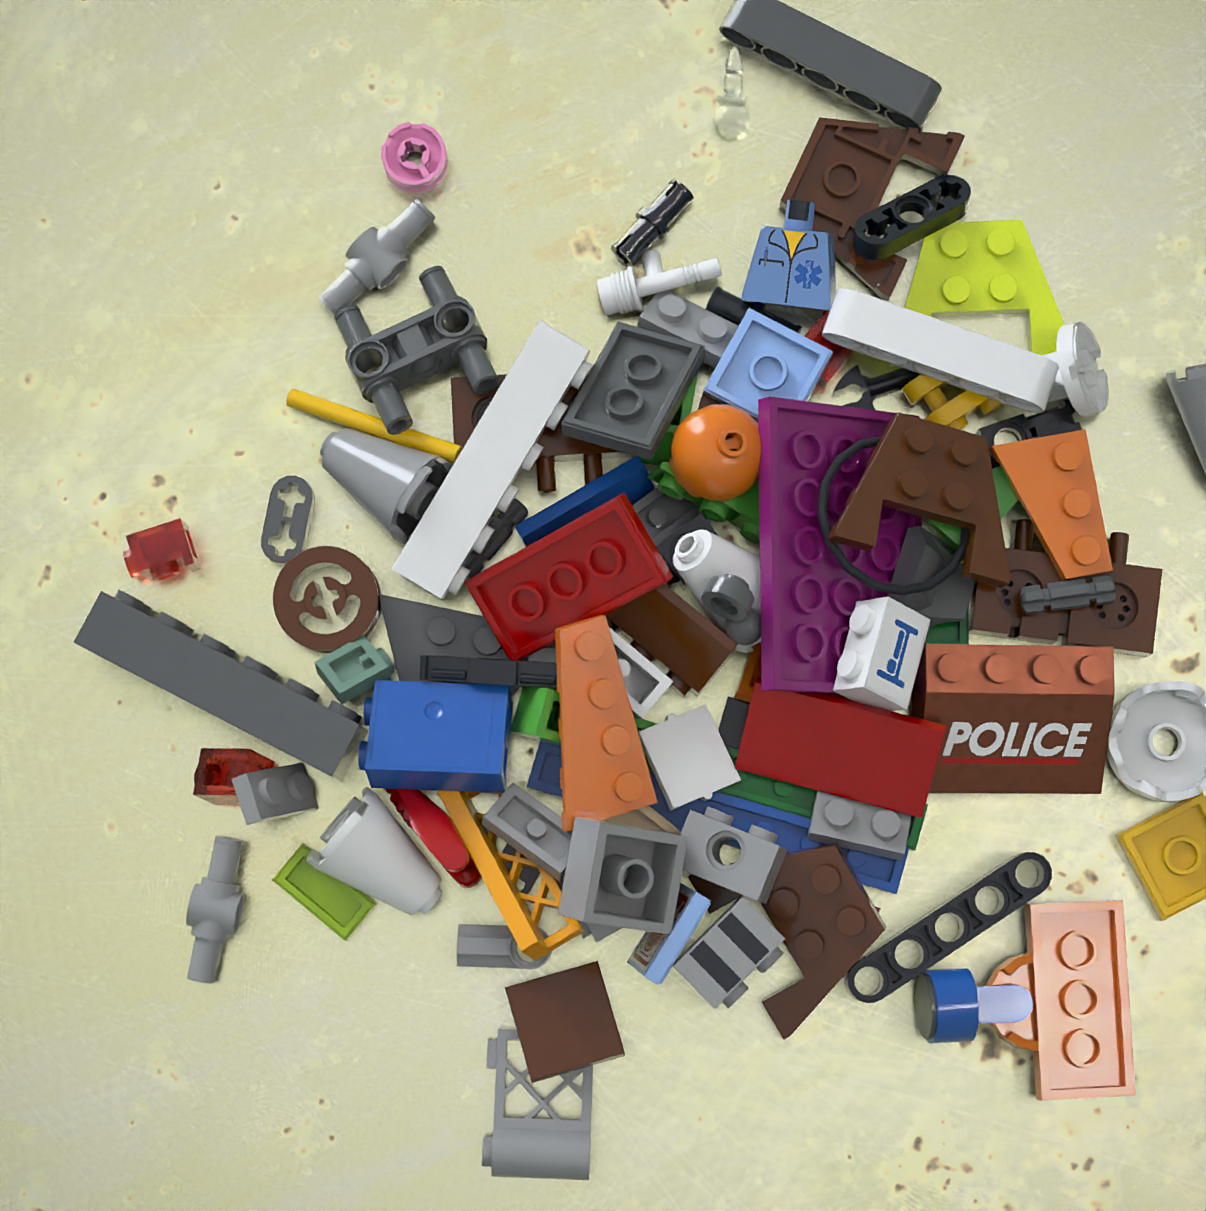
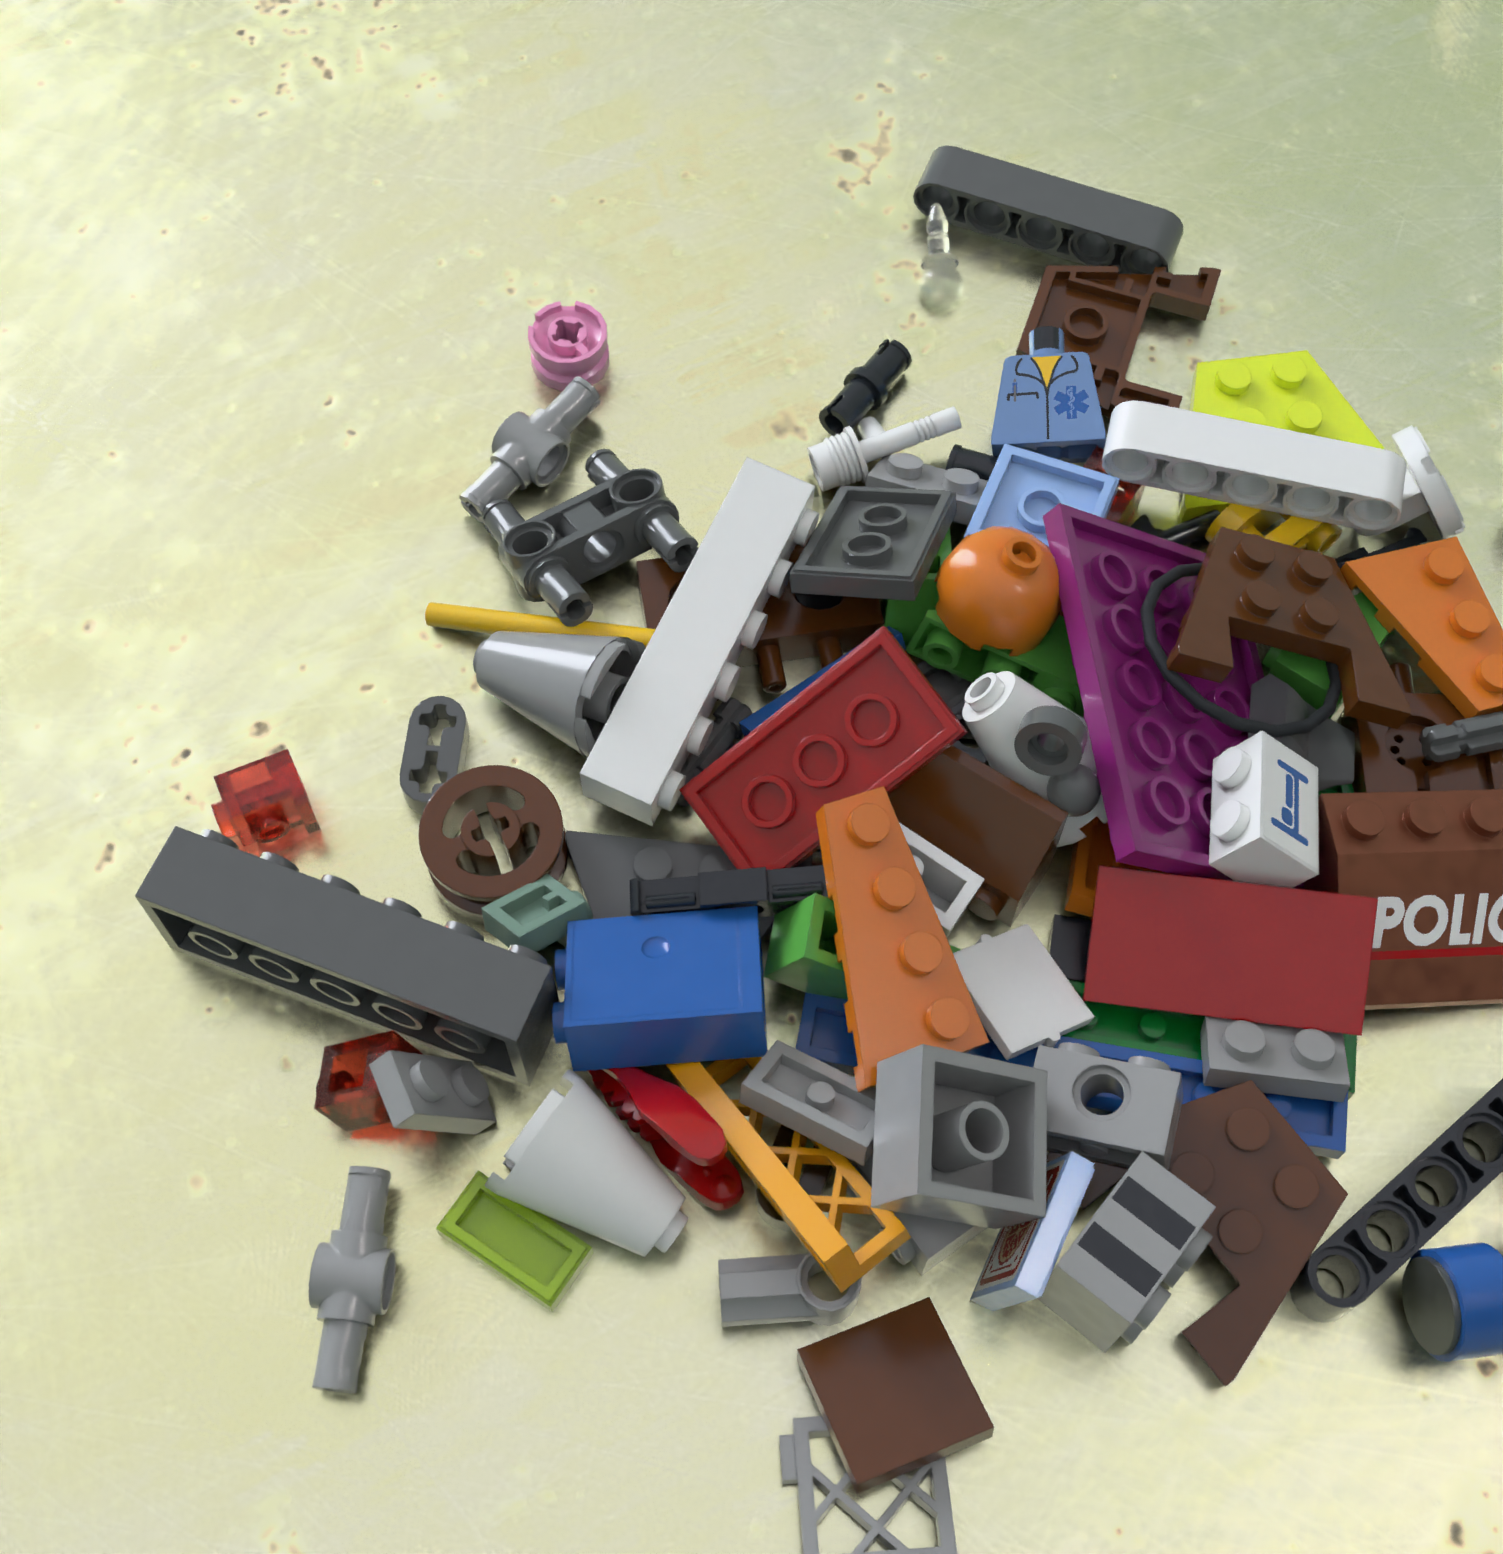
camera: 10 degrees left, 20 degrees down
black beam [853,175,971,260] -> none

